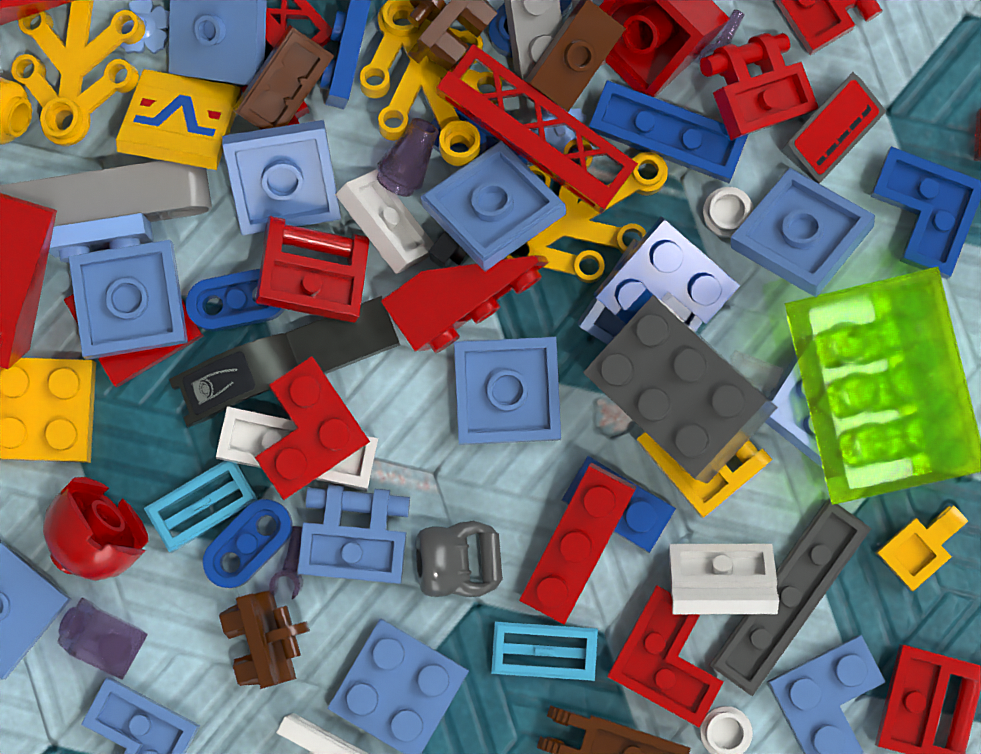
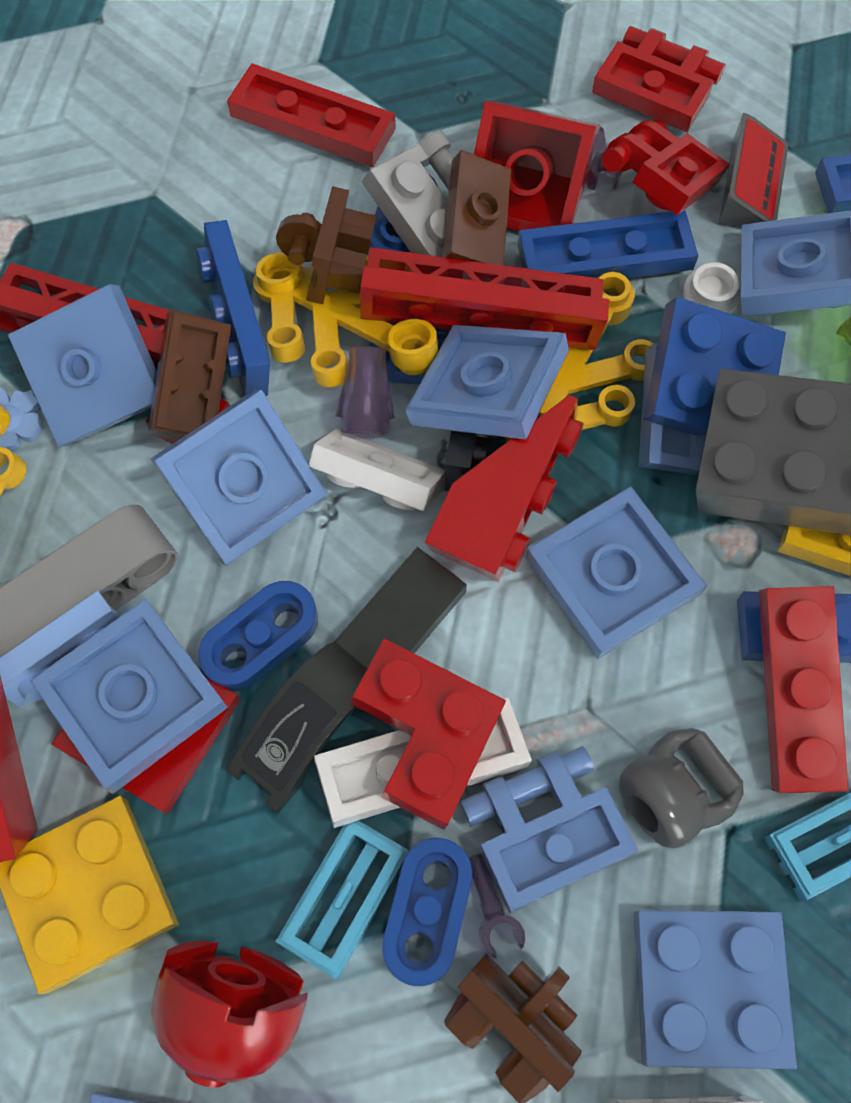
camera: 35 degrees left, 15 degrees down
yellow tile [116,69,241,170] -> none
red plate [255,216,369,323] -> none

